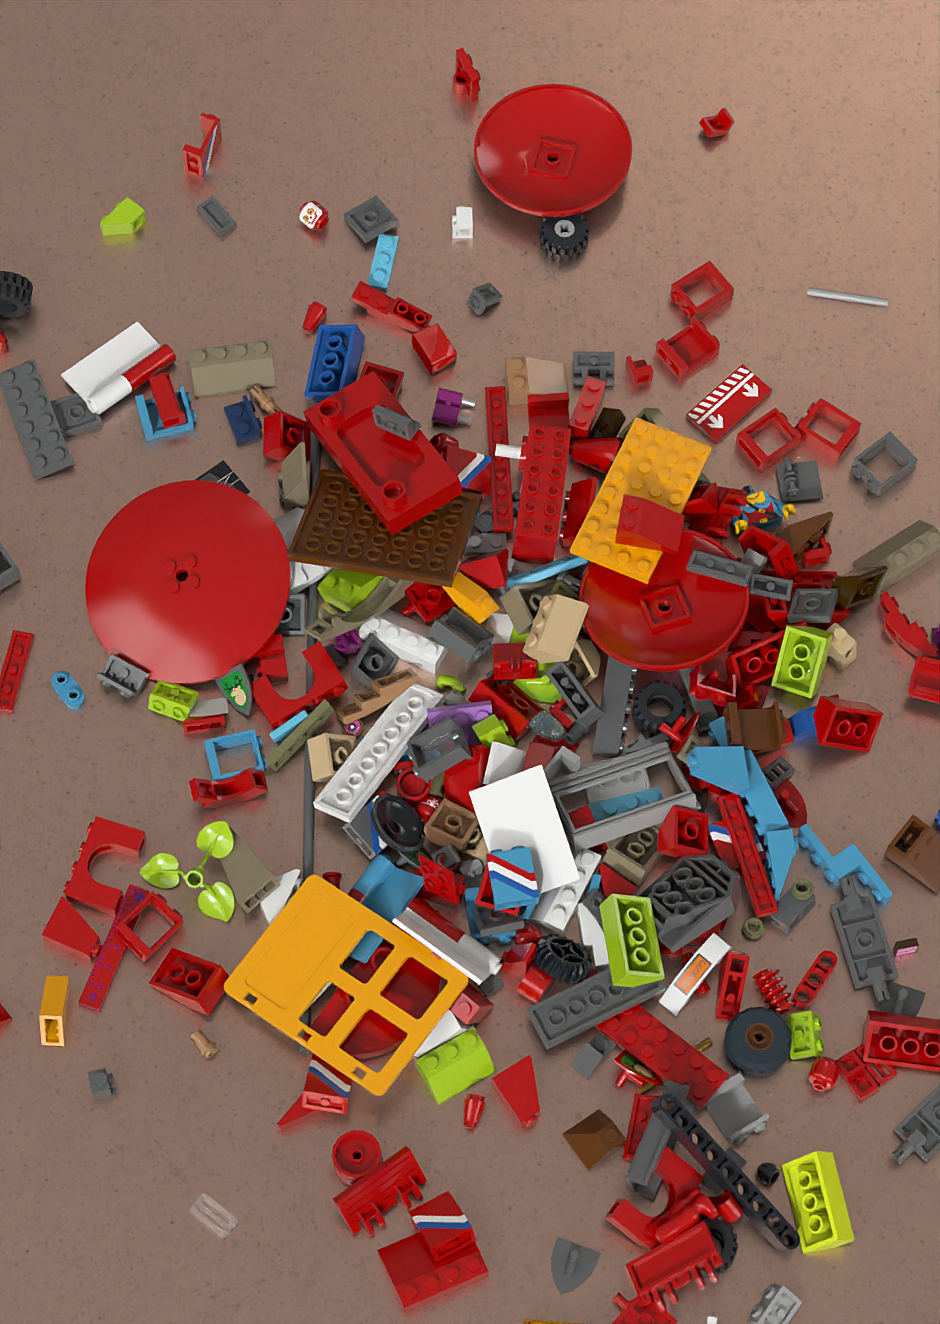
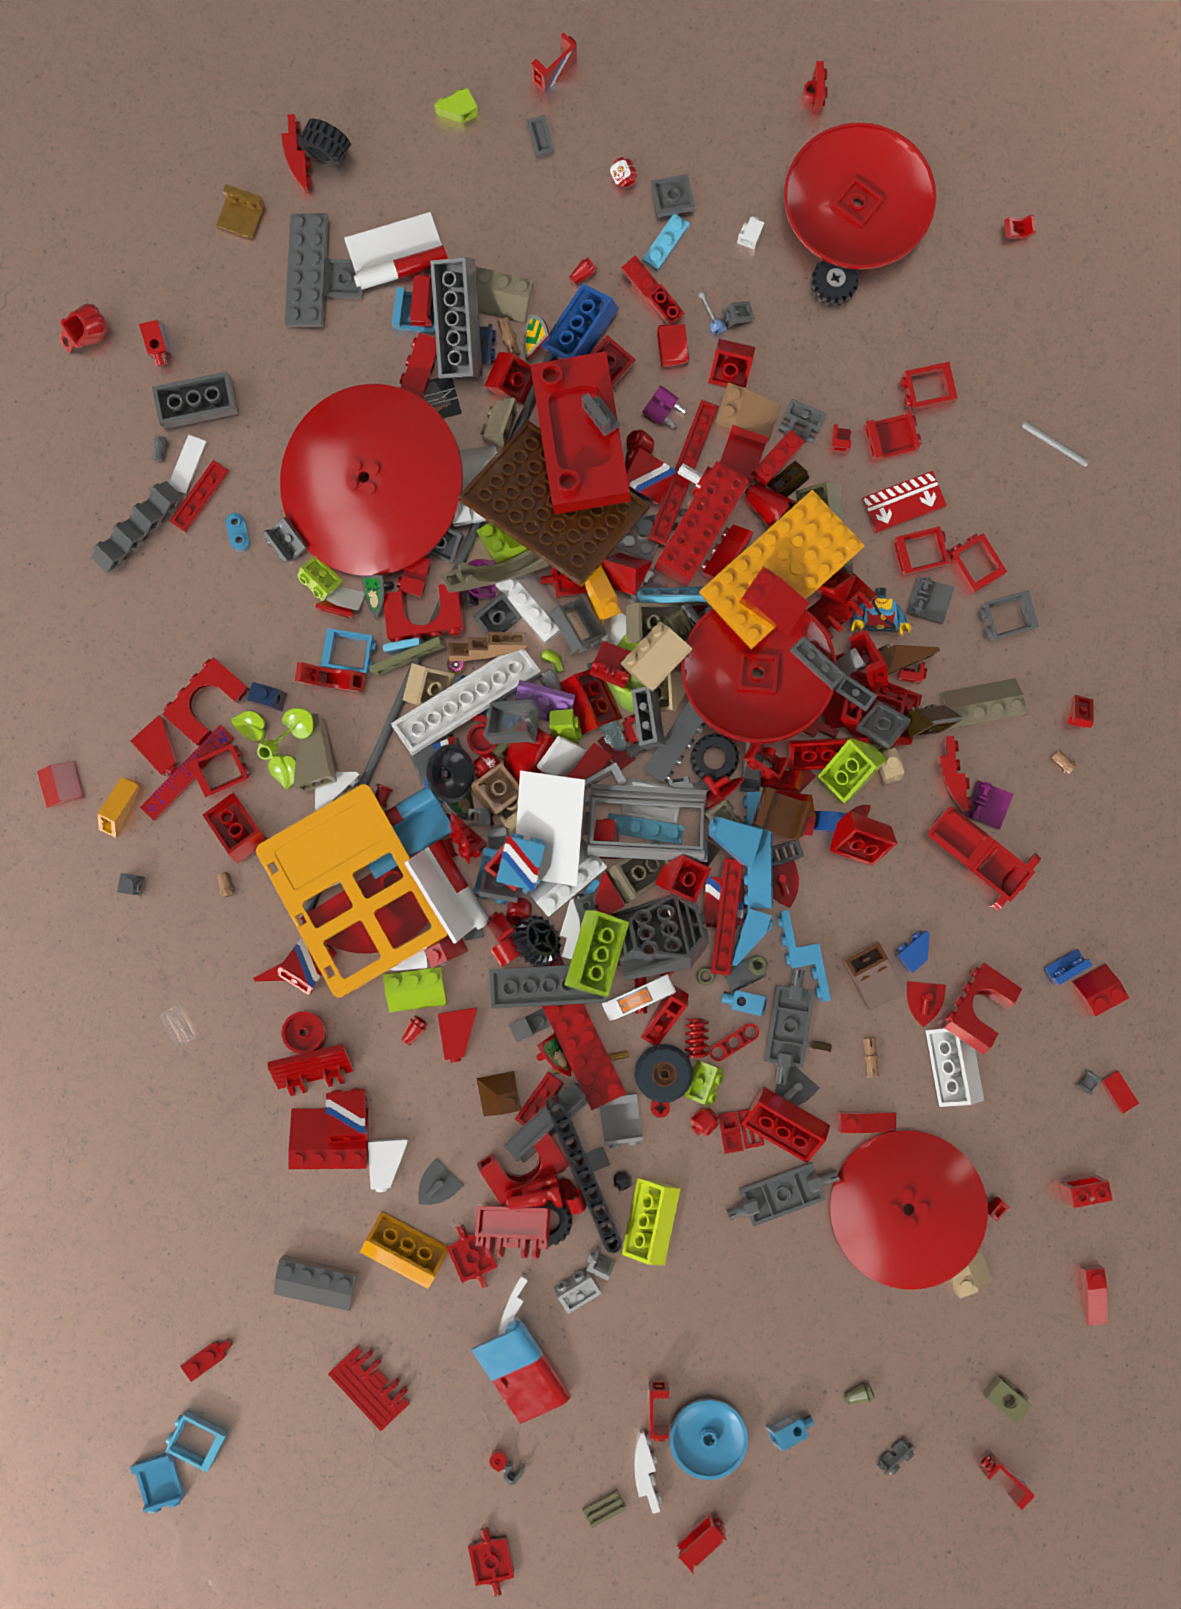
camera: 25 degrees right, 20 degrees up
none -> dark blue torso [247,682,287,712]
none -> white slope [368,1138,409,1192]
none -> red brick [399,332,437,399]
none -> dark grey brick [430,257,483,379]
none -> shield [523,315,550,360]
none -> light grey bracket [586,1246,616,1281]
none -> red wheel [650,1101,670,1118]
none -> hinge [699,291,727,335]
none -> red slope [708,338,756,388]
none -> dark azure torso [722,990,768,1016]

